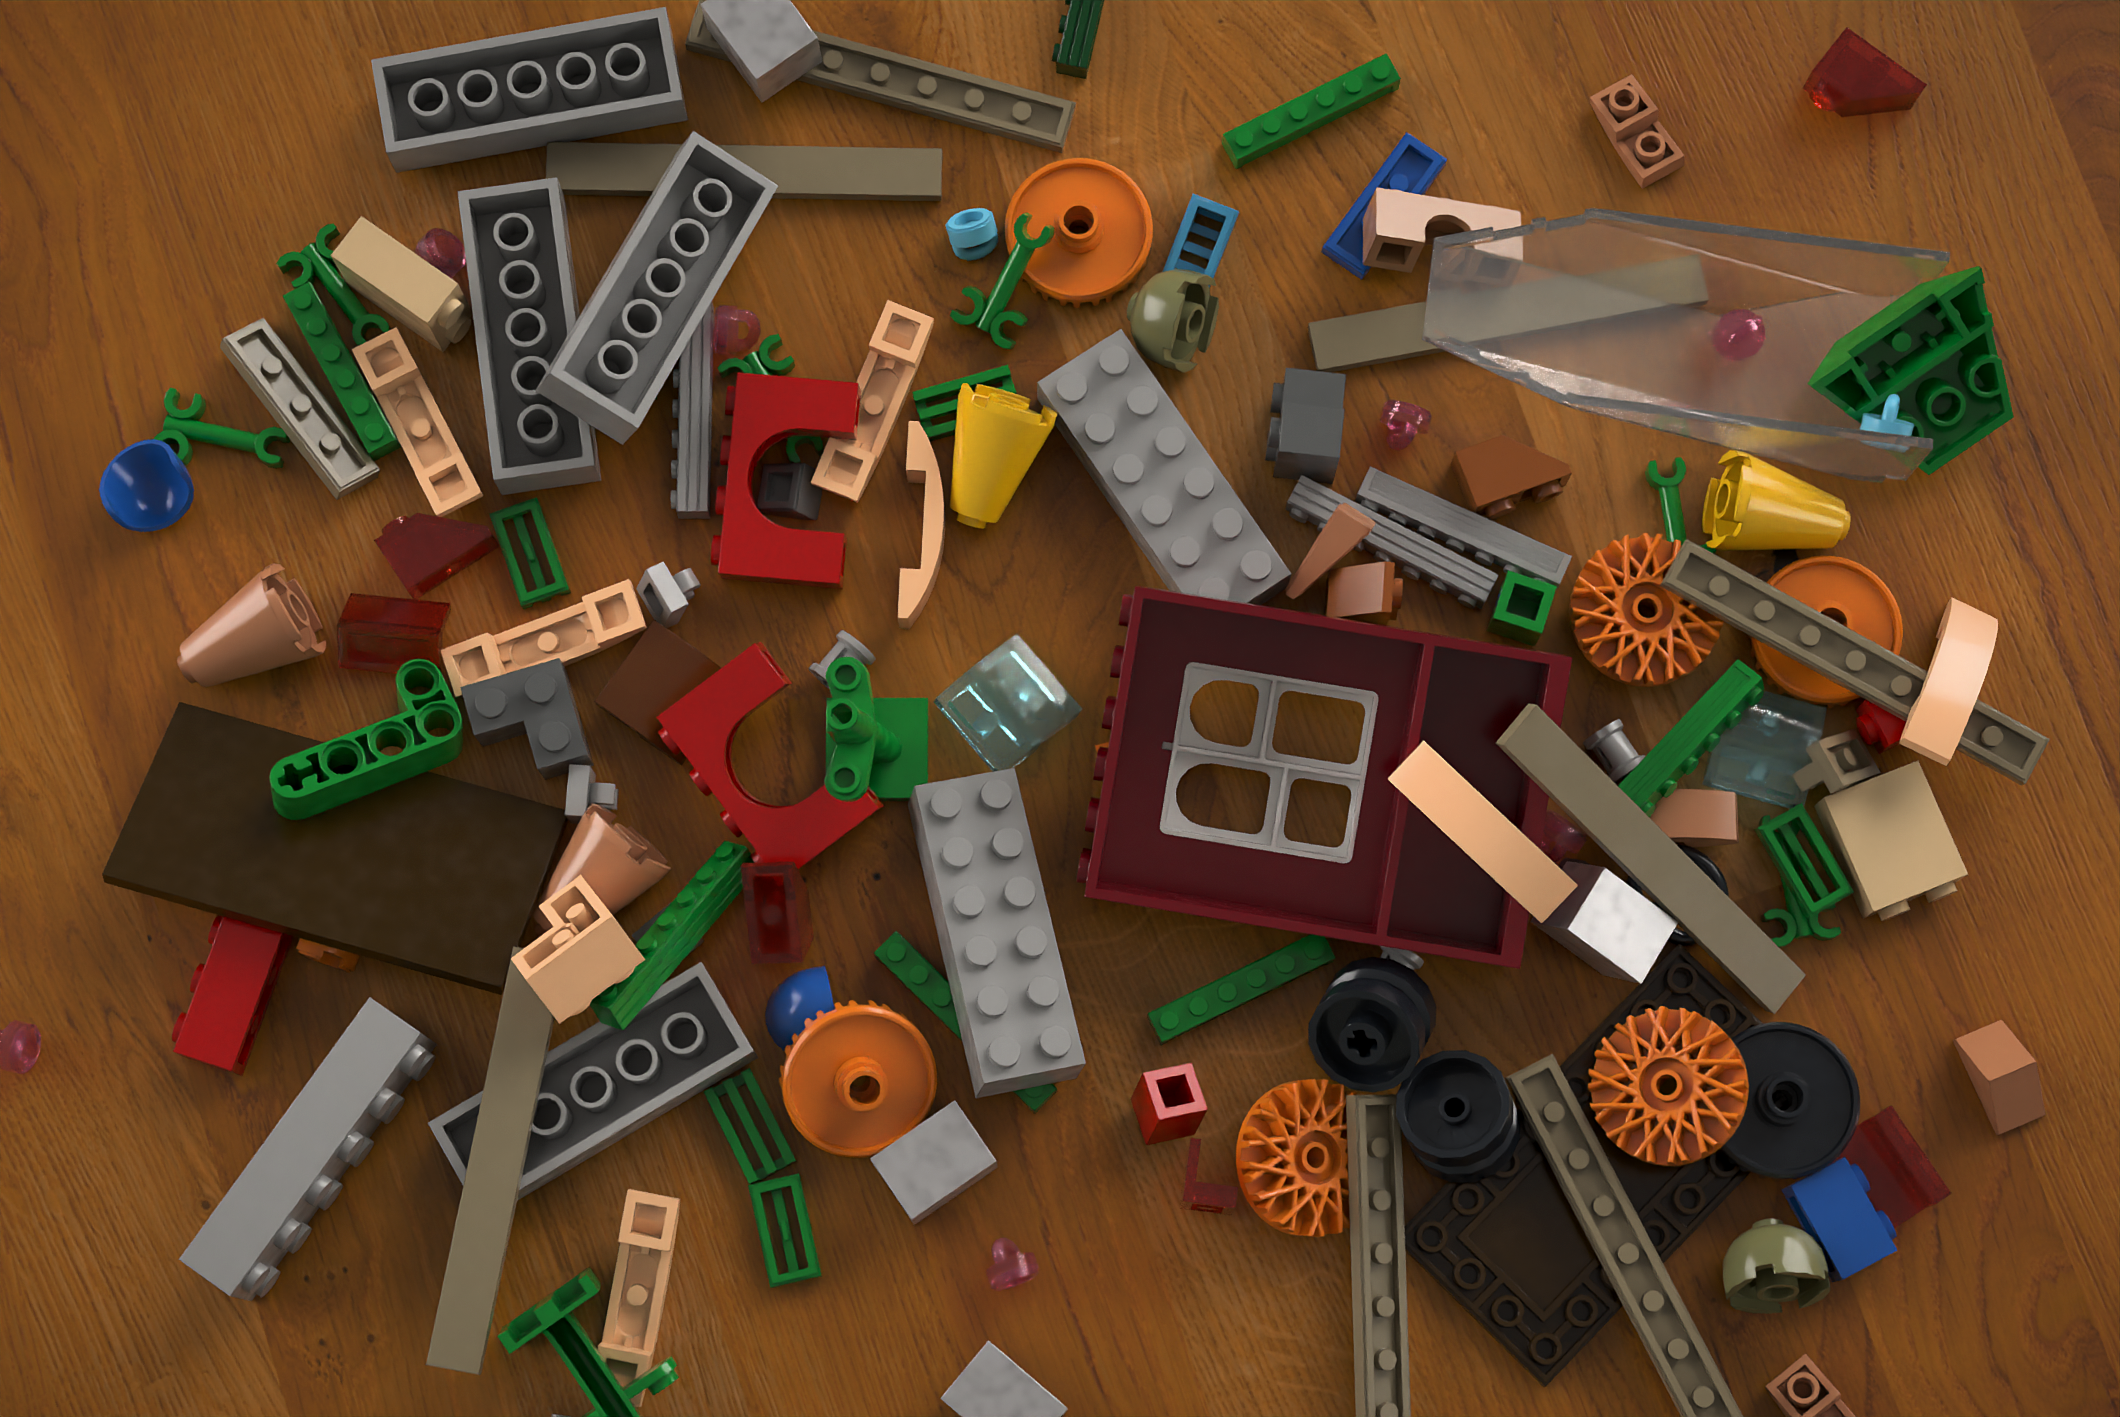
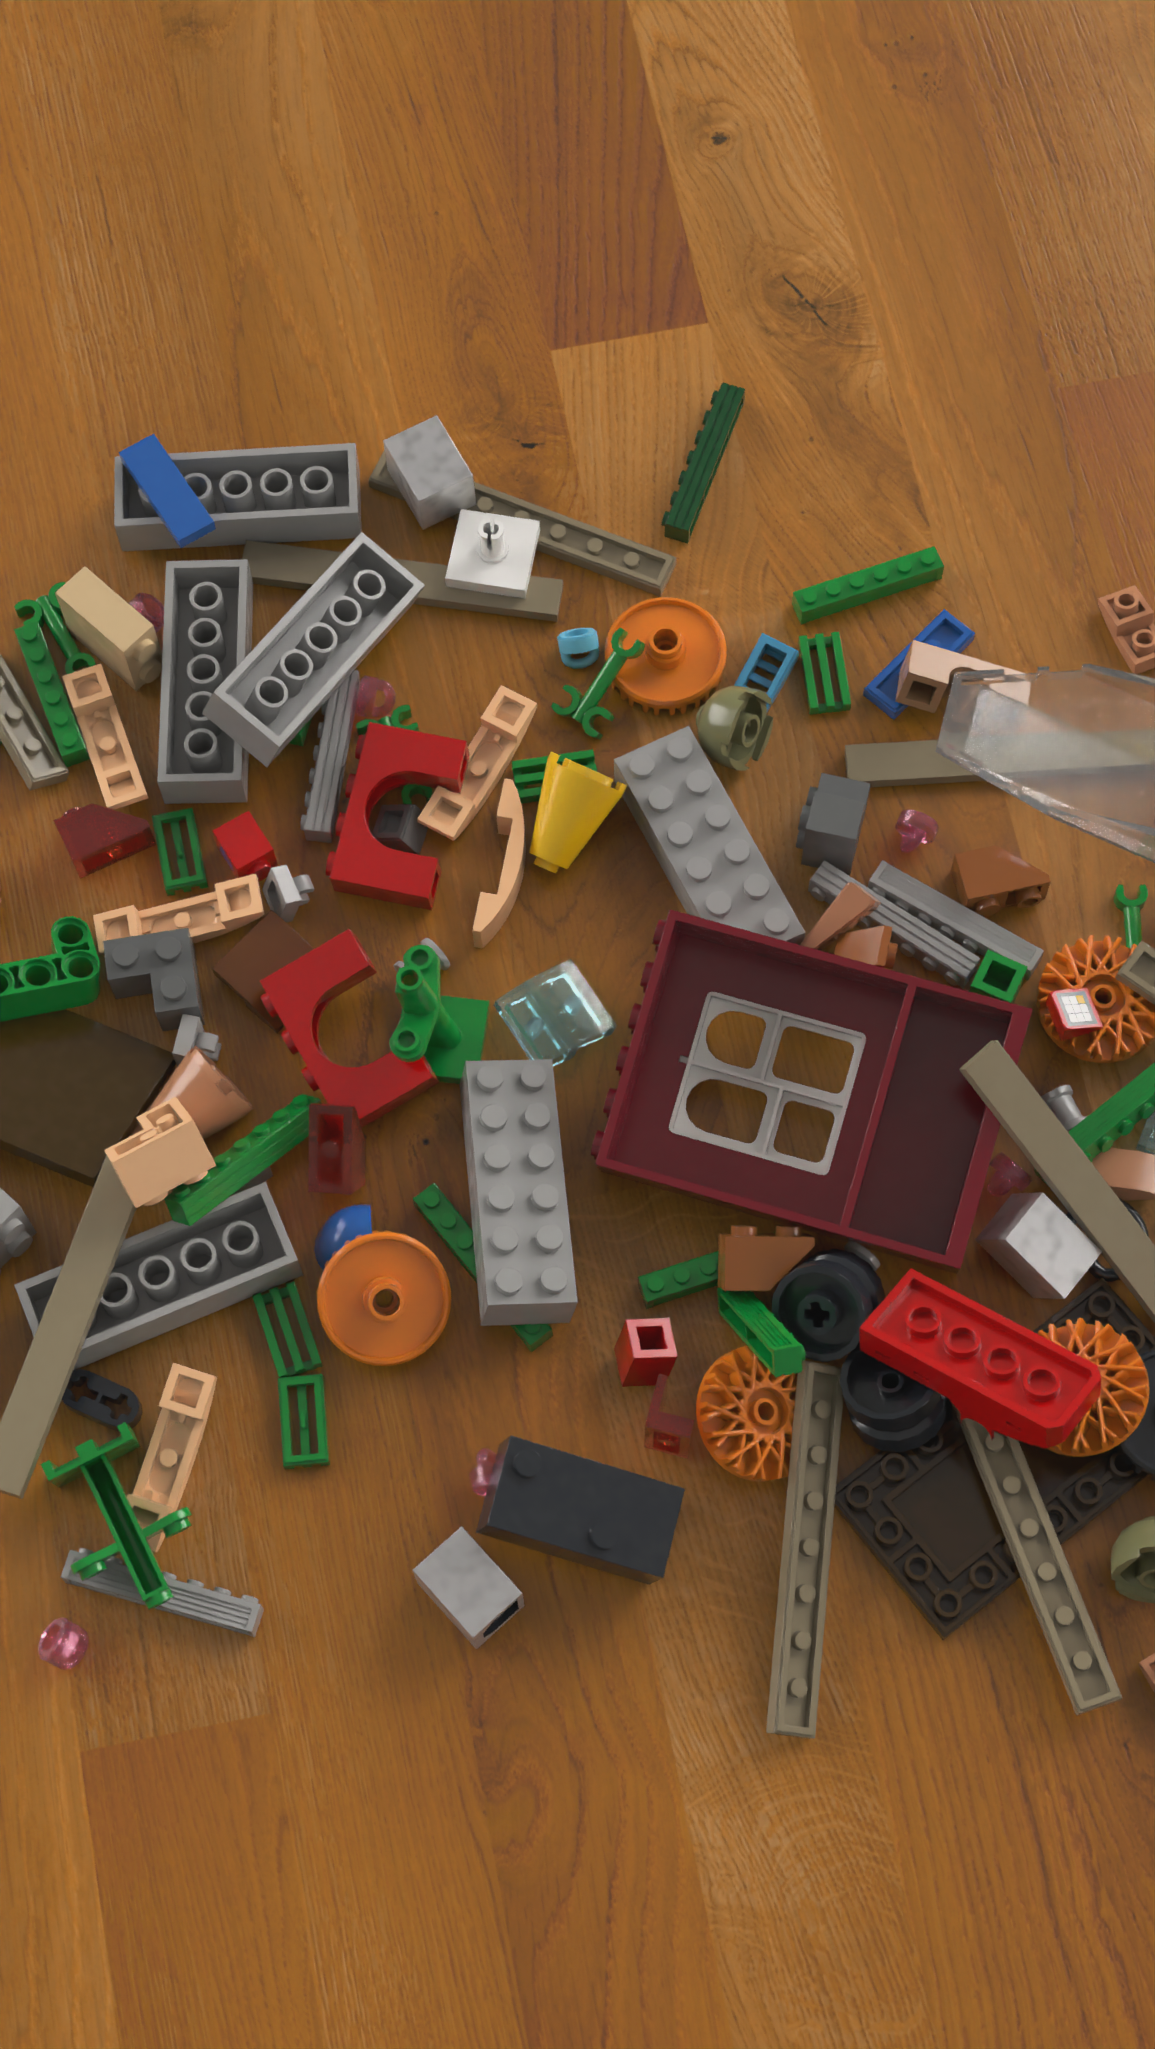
camera: 10 degrees right, 10 degrees down
clear red panel [337,593,451,674] -> none
flat silver piece [870,1100,998,1225] -> none
light nougat slope [1387,740,1578,923] -> none
none -> black beam [62,1369,143,1431]
none -> blue tile [119,434,216,548]
none -> red brick [212,810,278,882]
none -> white tile [445,509,540,599]
none -> black brick [476,1435,685,1585]
none -> green piece [717,1287,805,1377]
none -> dark orange slope [718,1225,815,1291]
none -> green tile [798,632,851,715]
none -> red piece [859,1268,1101,1449]
none -> slope [1046,988,1103,1041]

